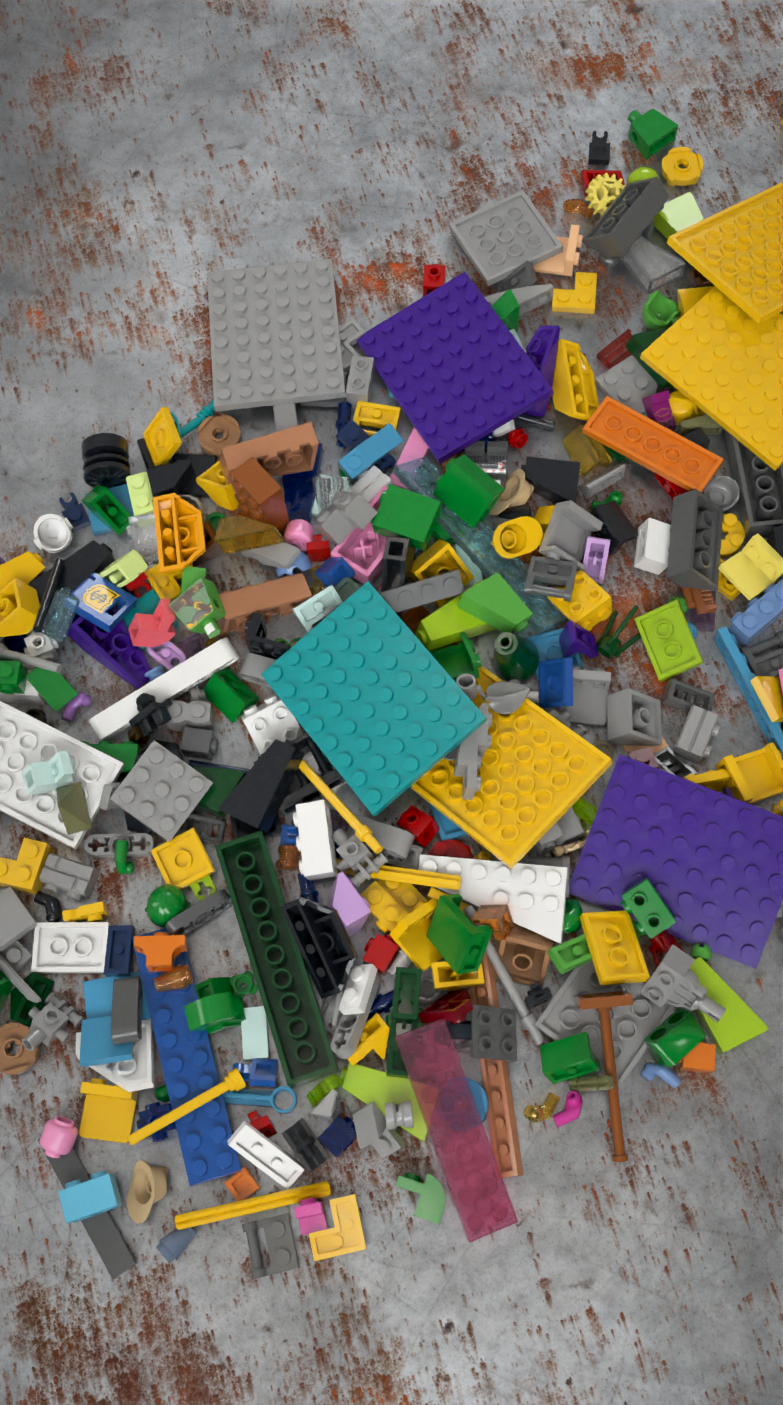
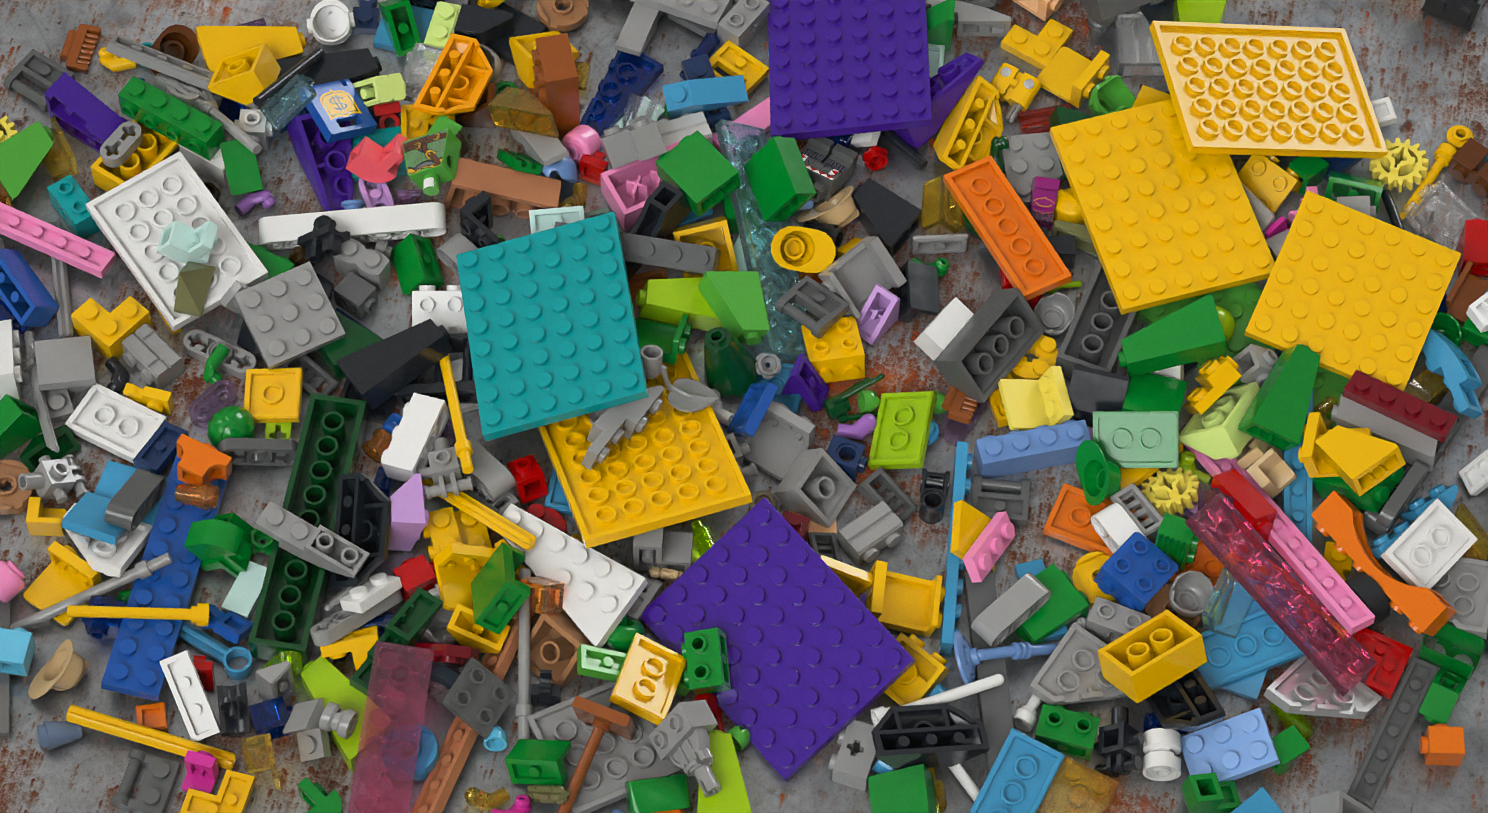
camera: 20 degrees right, 10 degrees down
nougat wedge [220,422,319,484] -> none
blue panel [314,557,355,587] -> none
none -> light grey bar [10,552,173,630]
none -> yellow panel [26,497,67,536]
none -> clear purple plate [188,380,238,428]
none -> clear yellow panel [240,733,281,790]
none -> light grey slope [254,501,370,578]
none -> medium azure hinge [483,726,507,752]
none -> green tile [496,149,542,175]
none -> light grey plate [755,352,782,379]
none -> dark blue brick [826,435,868,482]
none -> medium lavender arm [837,413,877,440]
none -> bright green hinge [857,390,880,413]
none -> black piece [919,468,950,524]
none -> dark green arm [989,135,1009,174]
none -> yellow piece [990,63,1042,123]
none -> yellow bracket [1037,46,1111,109]

